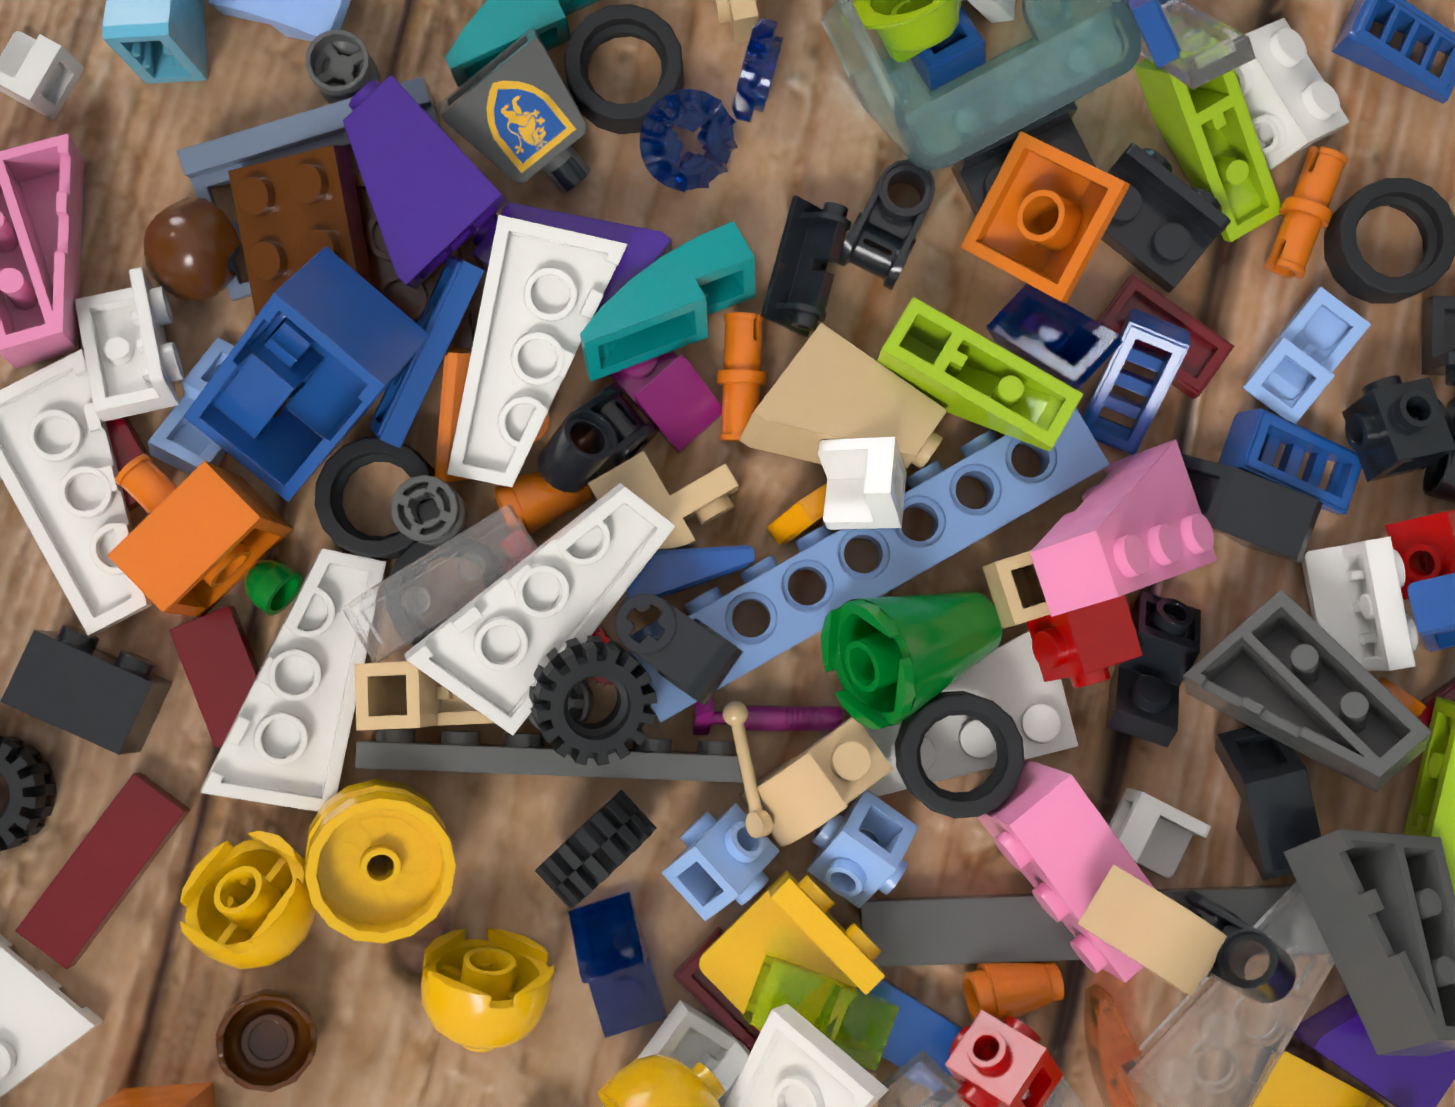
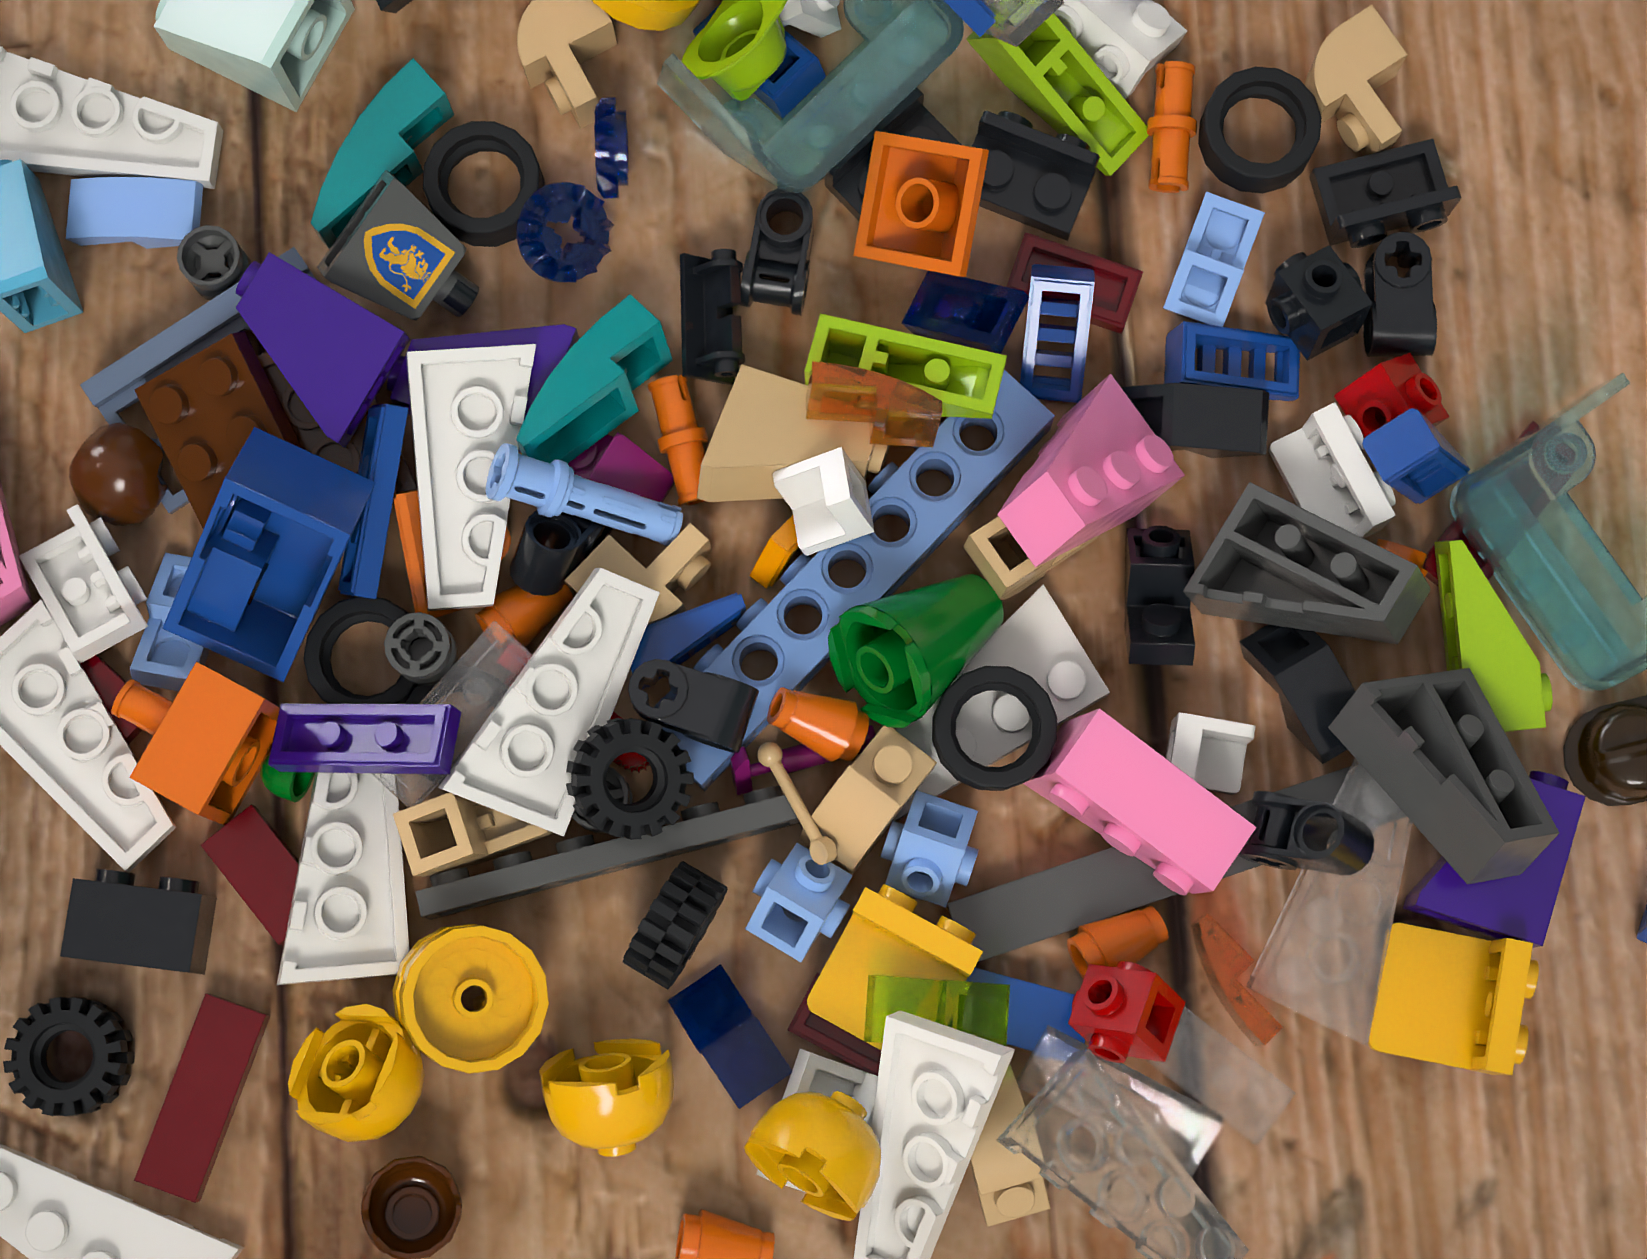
camera: 10 degrees left, 5 degrees down
red brick [1027,595,1143,688] -> none
tan brick [1078,864,1227,996] -> none
none -> dark purple tile [268,703,462,775]
none -> light blue pin [486,443,683,546]
none -> orange cone [767,687,869,762]
none -> clear orange slope [806,361,942,447]

